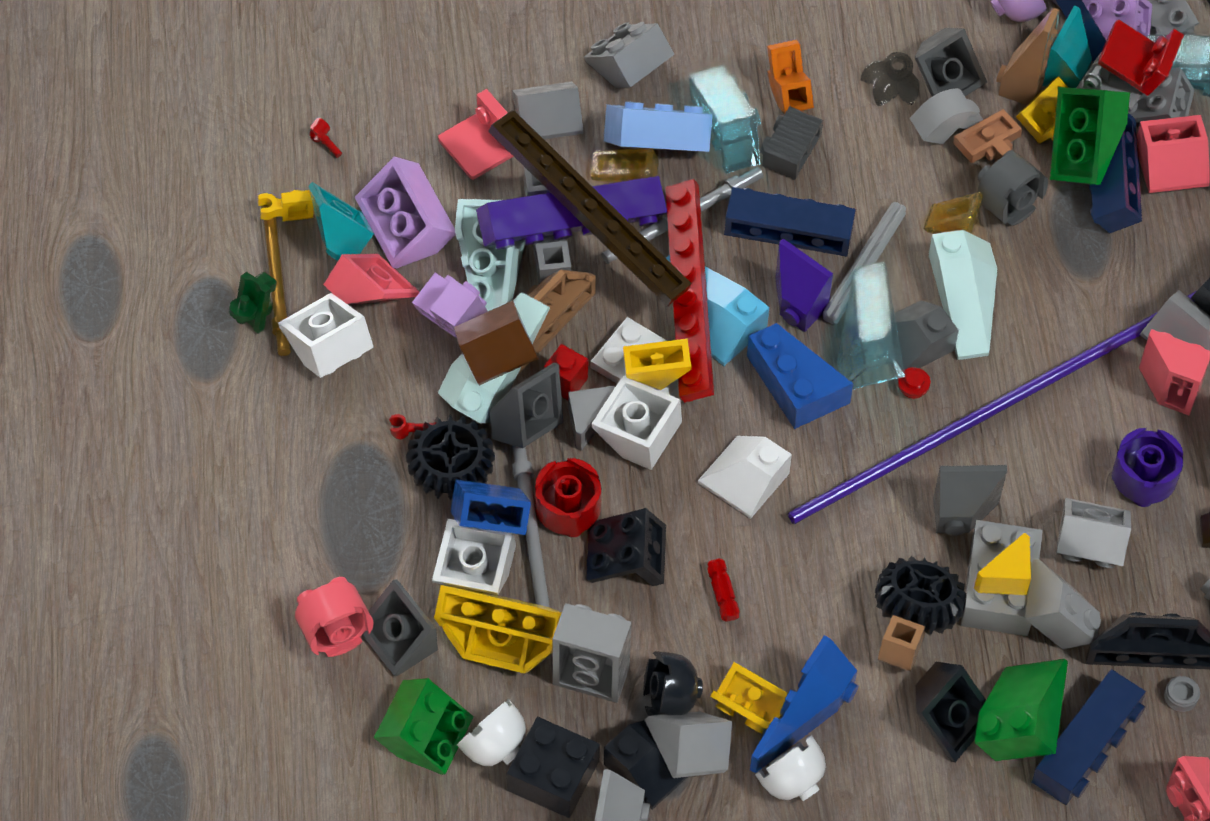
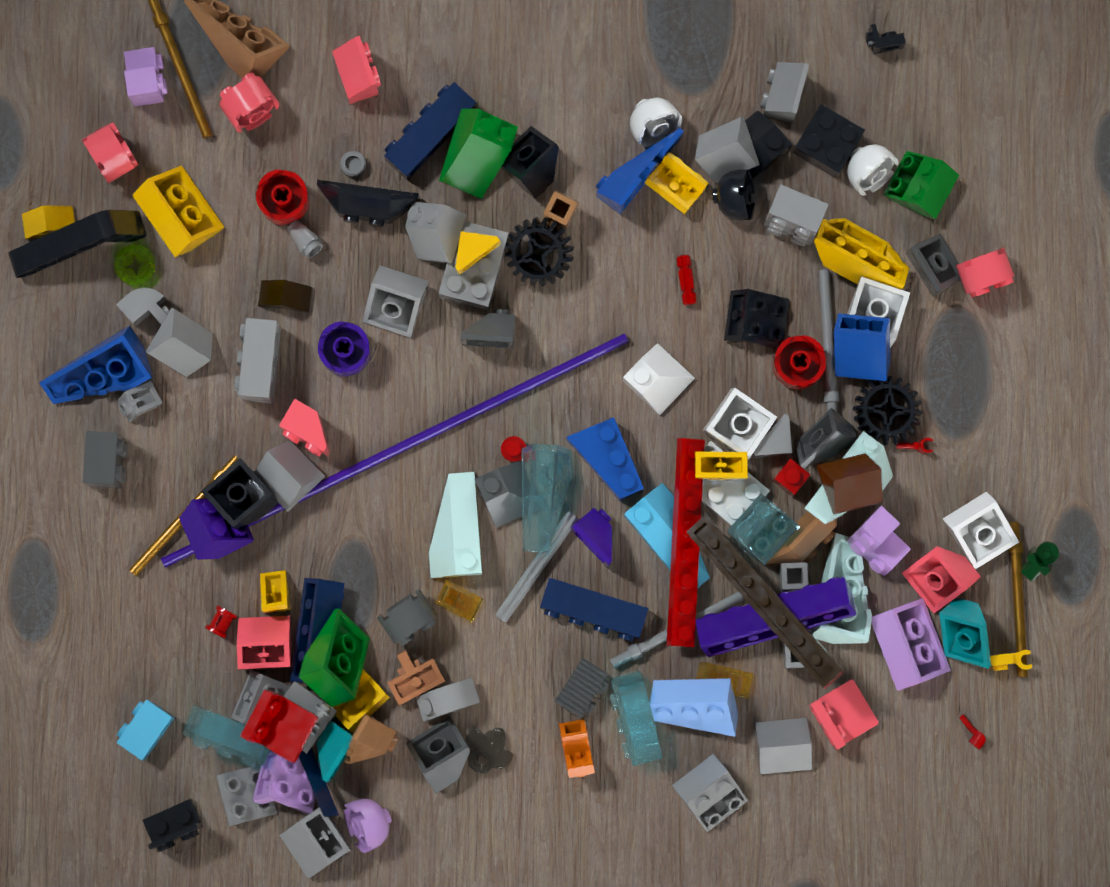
camera: 175 degrees left, 25 degrees up
none -> yellow slope [260,570,291,613]
none -> clear light blue slope [726,494,800,565]

